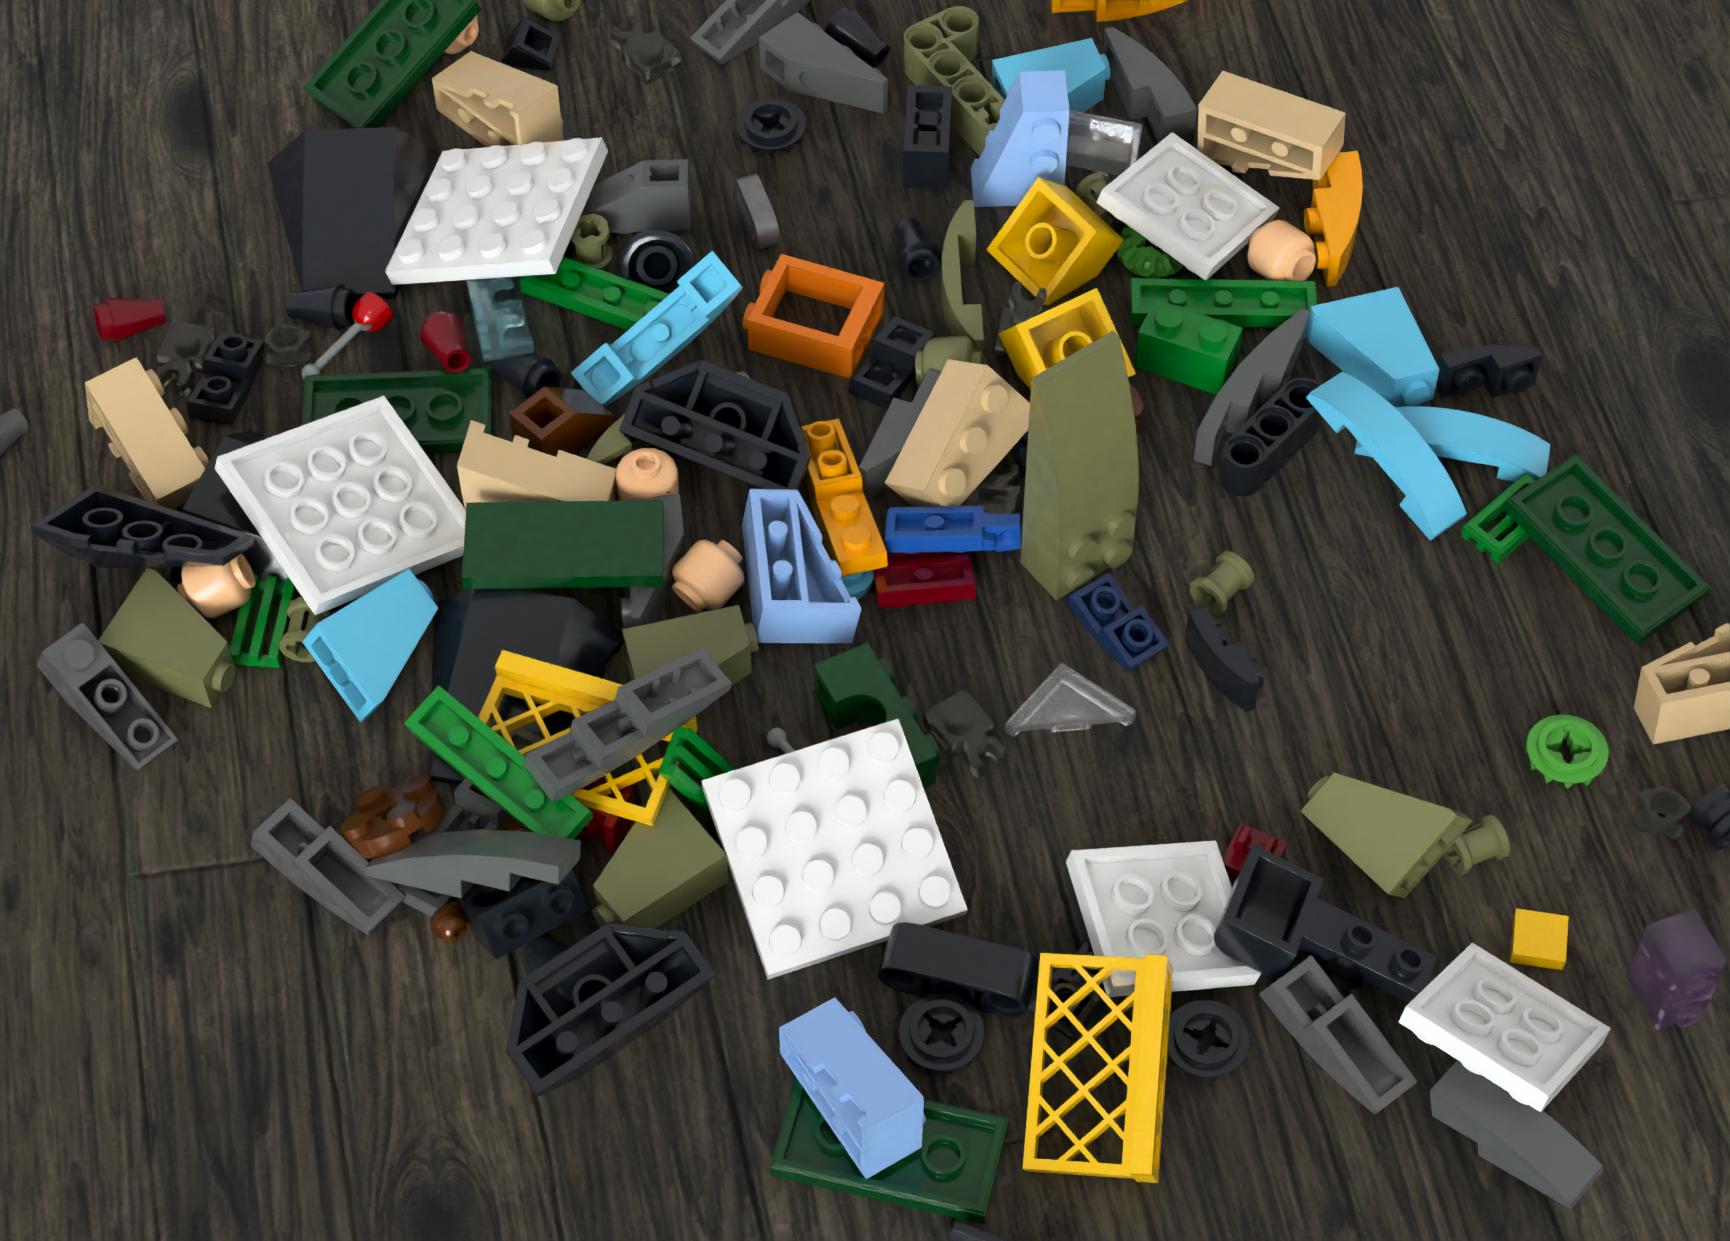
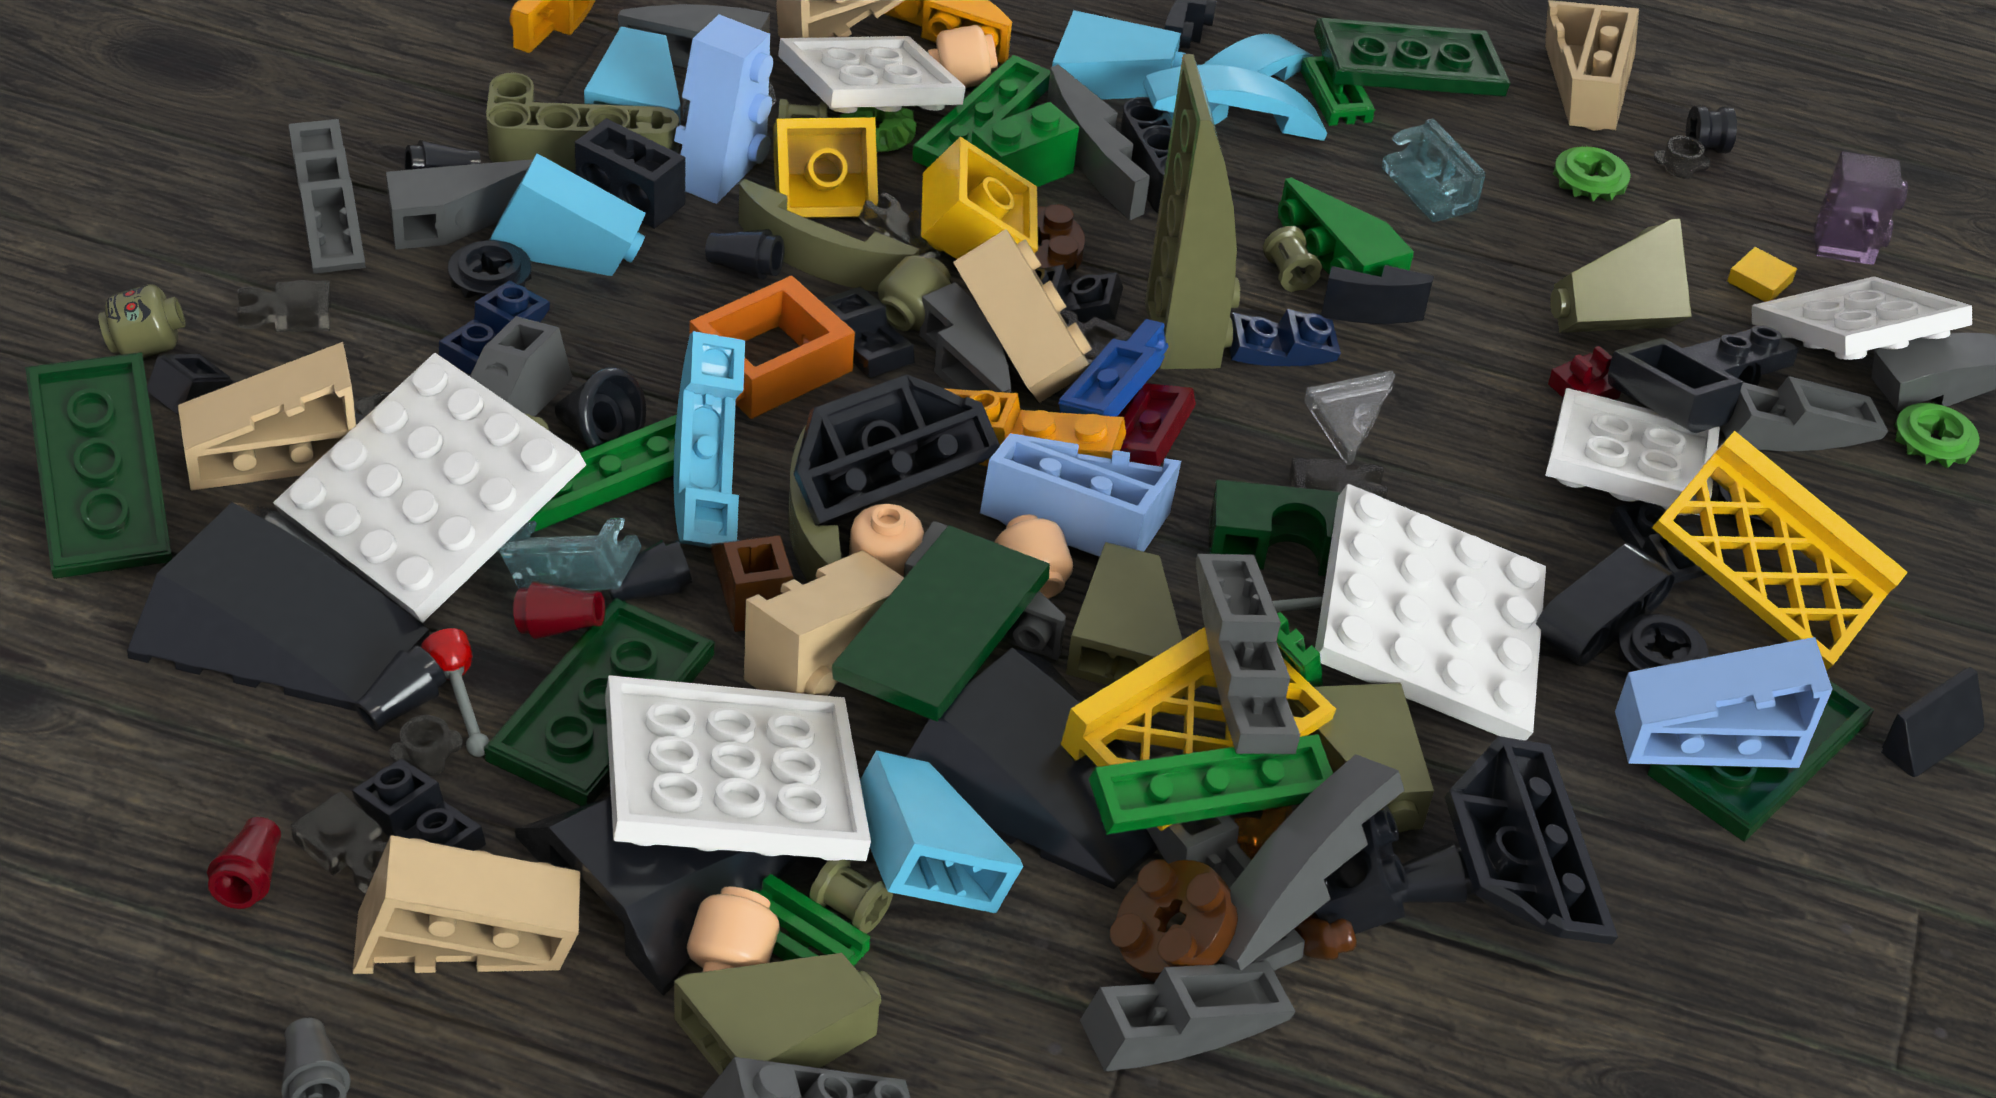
camera: 65 degrees left, 10 degrees down
black wedge [31,484,254,569] -> none
flat silver beam [734,174,780,250] -> none
none -> dark blue slope [439,280,550,375]
none -> medium azure slope [489,153,646,276]
none -> green slope [1278,177,1414,277]
none -> clear light blue hinge [1382,118,1486,223]
none -> bright green gear [1894,403,1979,468]

